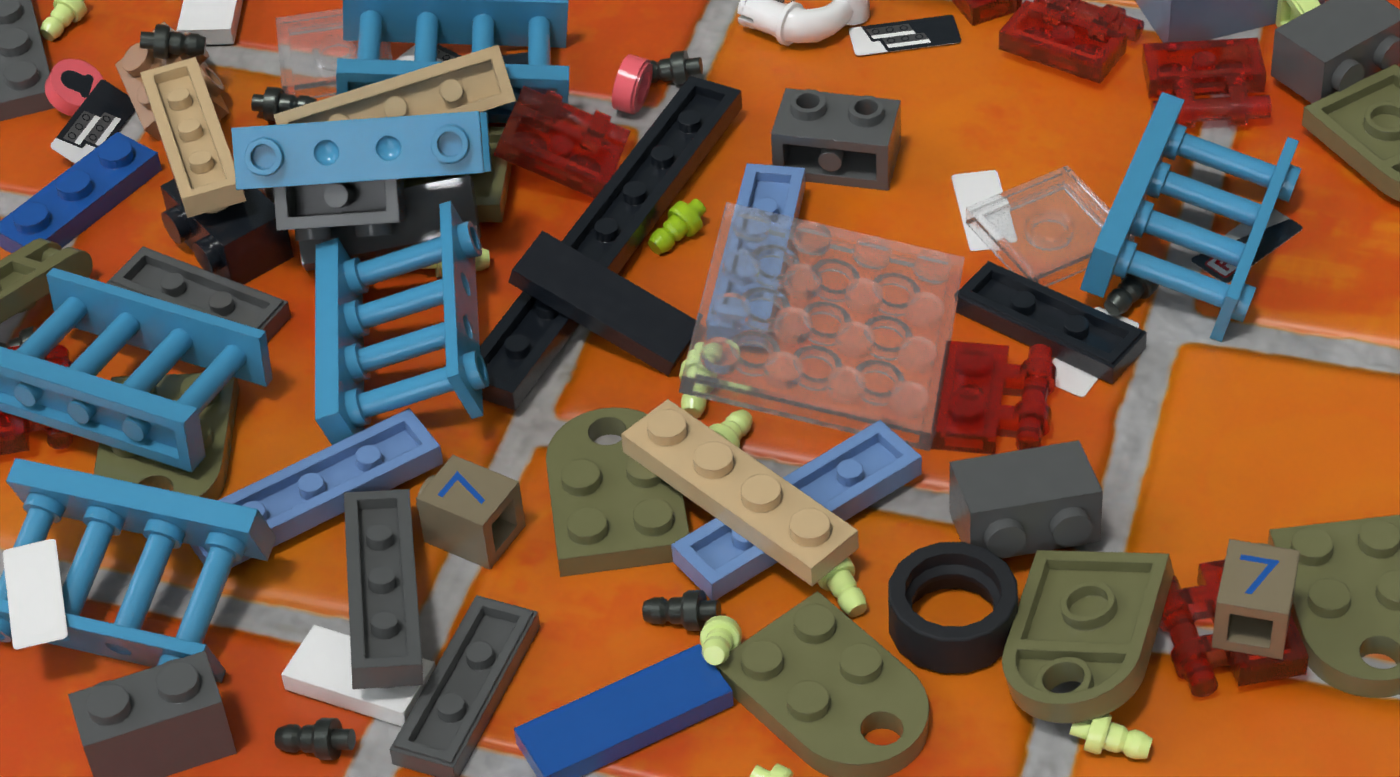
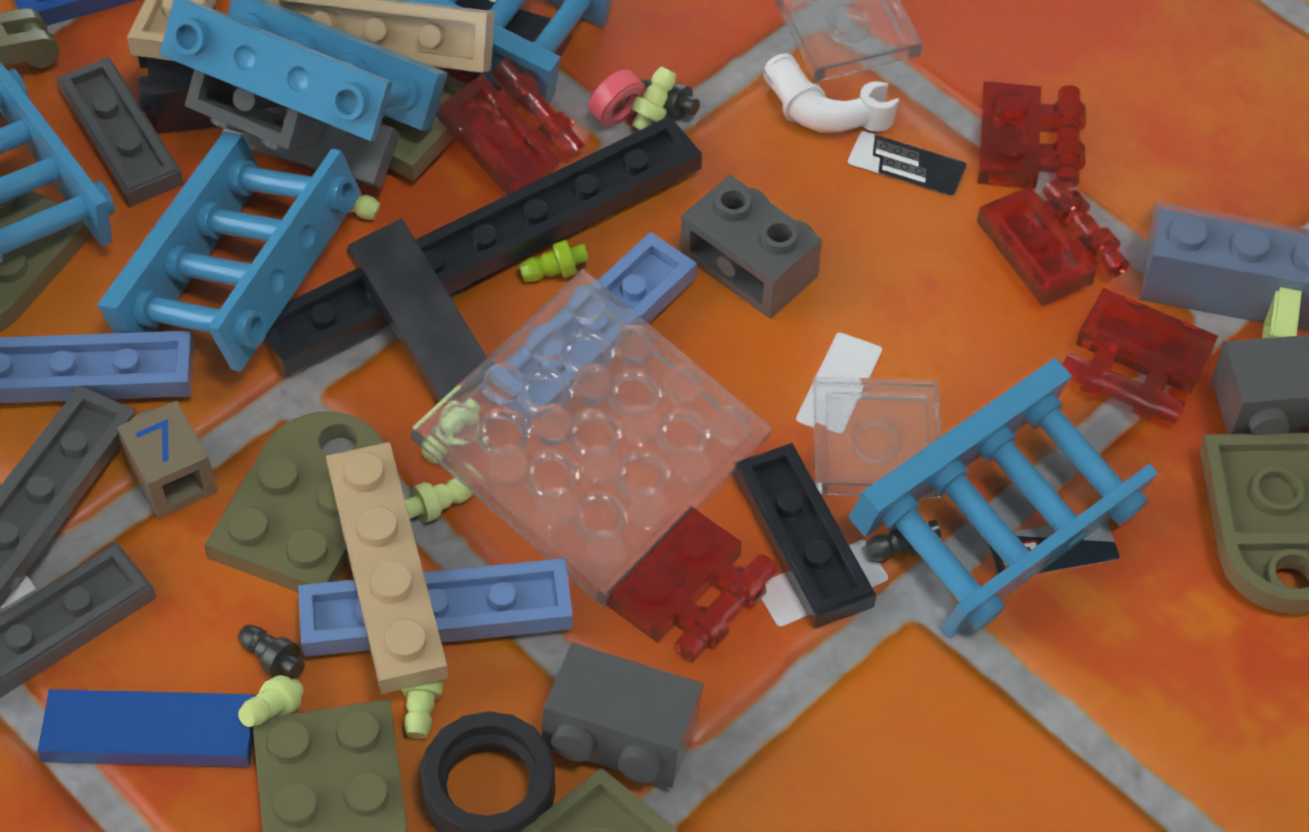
camera: 25 degrees right, 10 degrees up
none -> yellowish green piece [631,66,676,130]

